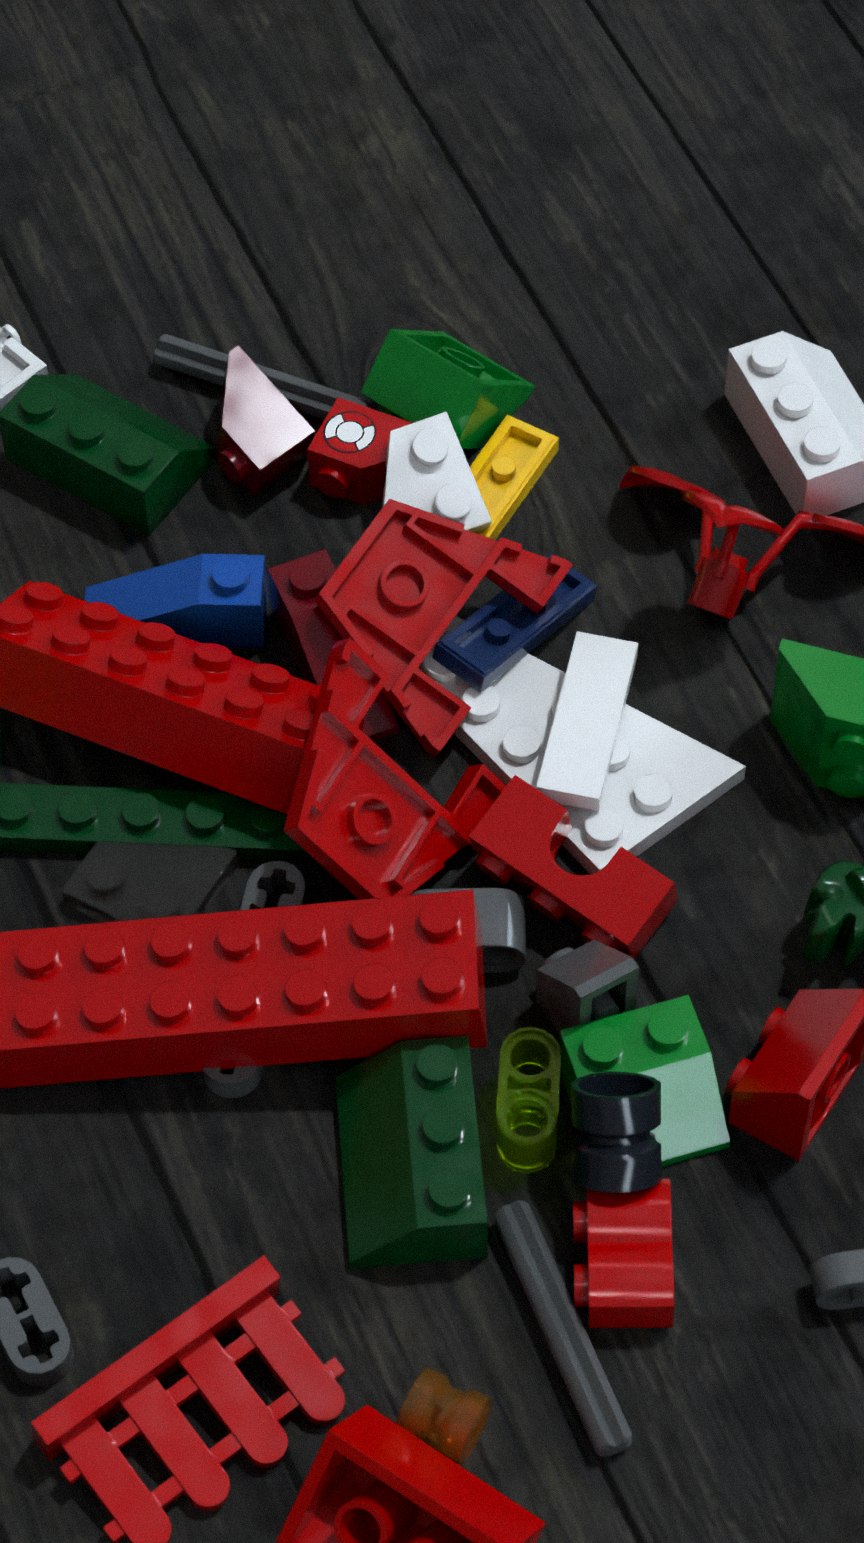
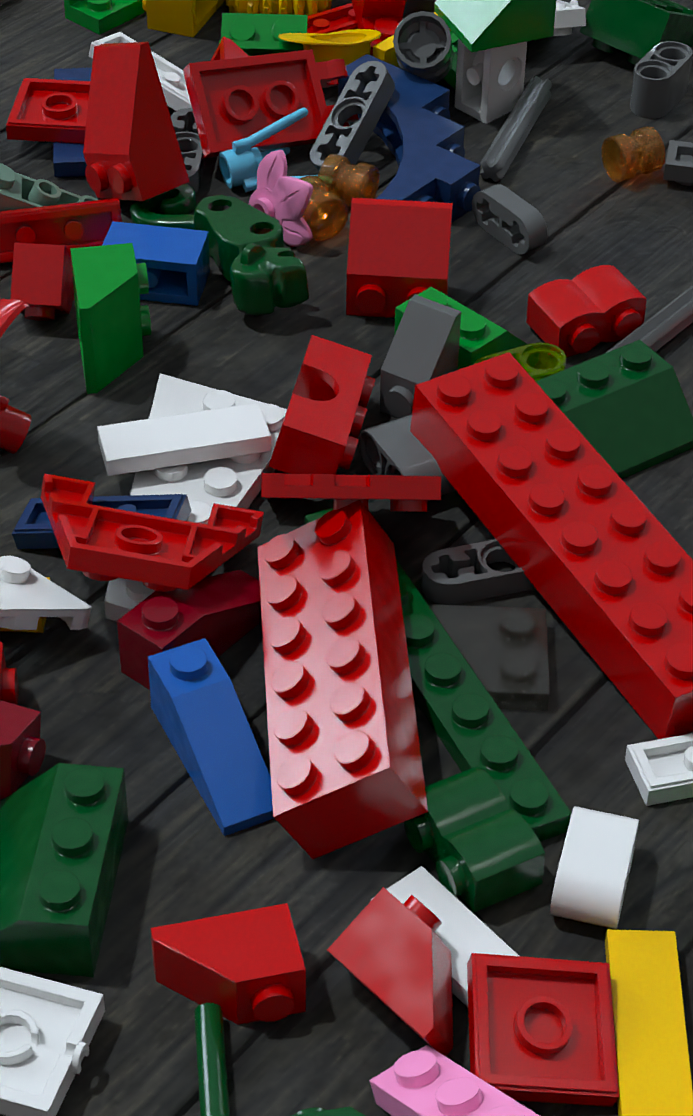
camera: 120 degrees left, 15 degrees down
black wheel [571,1072,661,1193] -> none

